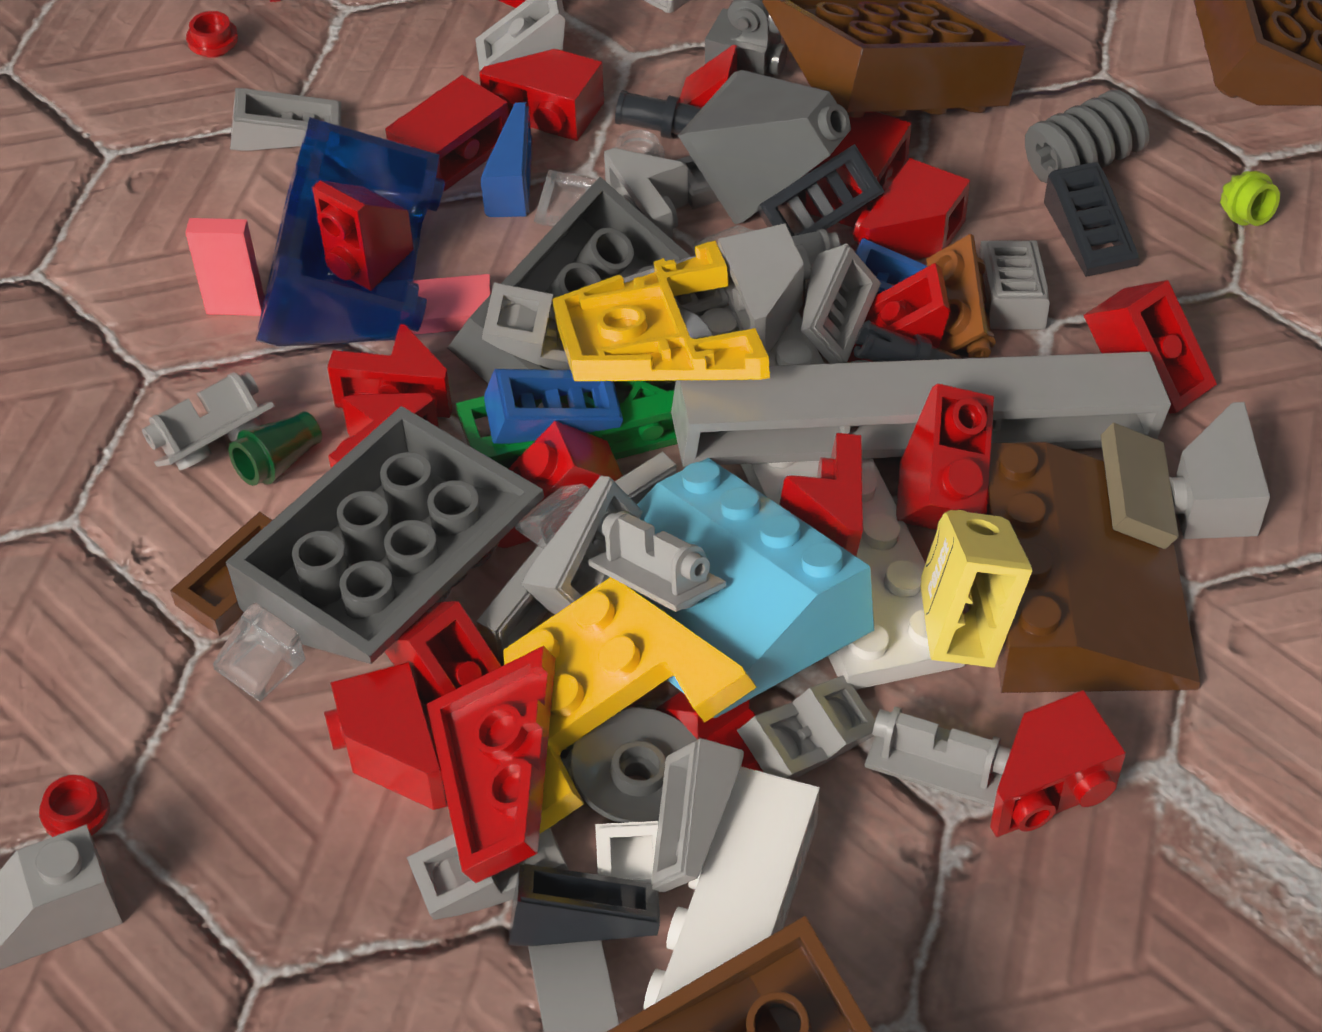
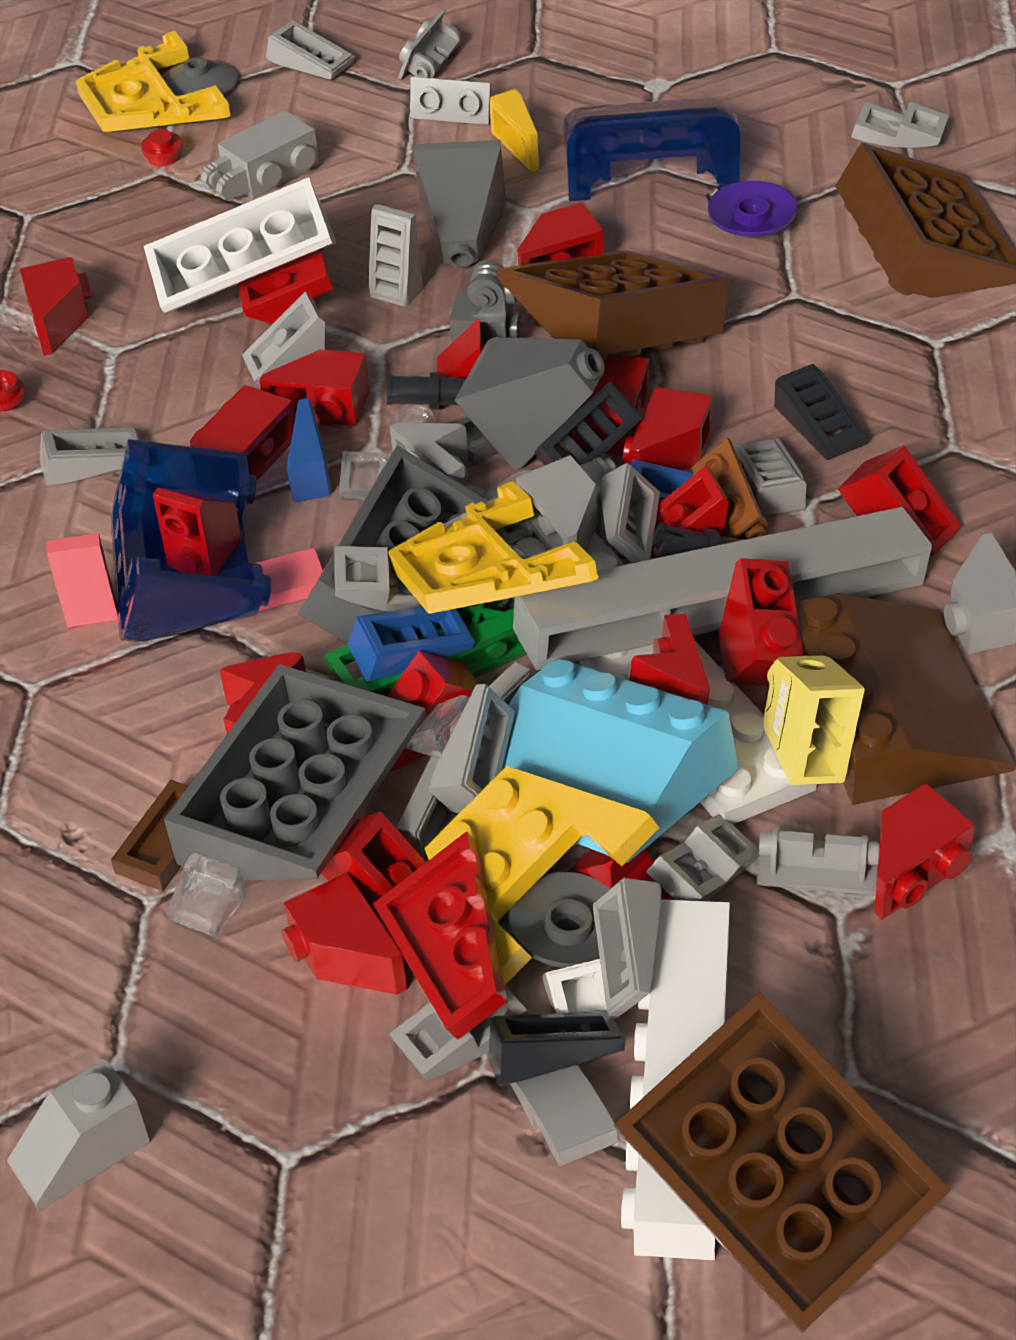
camera: 10 degrees left, 5 degrees down
red plate [39,775,110,837] -> none
light grey hinge [142,371,275,470] -> none
dark green cone [229,411,322,486] -> none
red slope [327,324,452,418] -> none
light grey hinge [588,511,726,612] -> none
dark grey piece [1025,90,1149,183] -> none
dark tan tile [1101,422,1179,549] -> none
lime plate [1220,171,1280,226] -> none

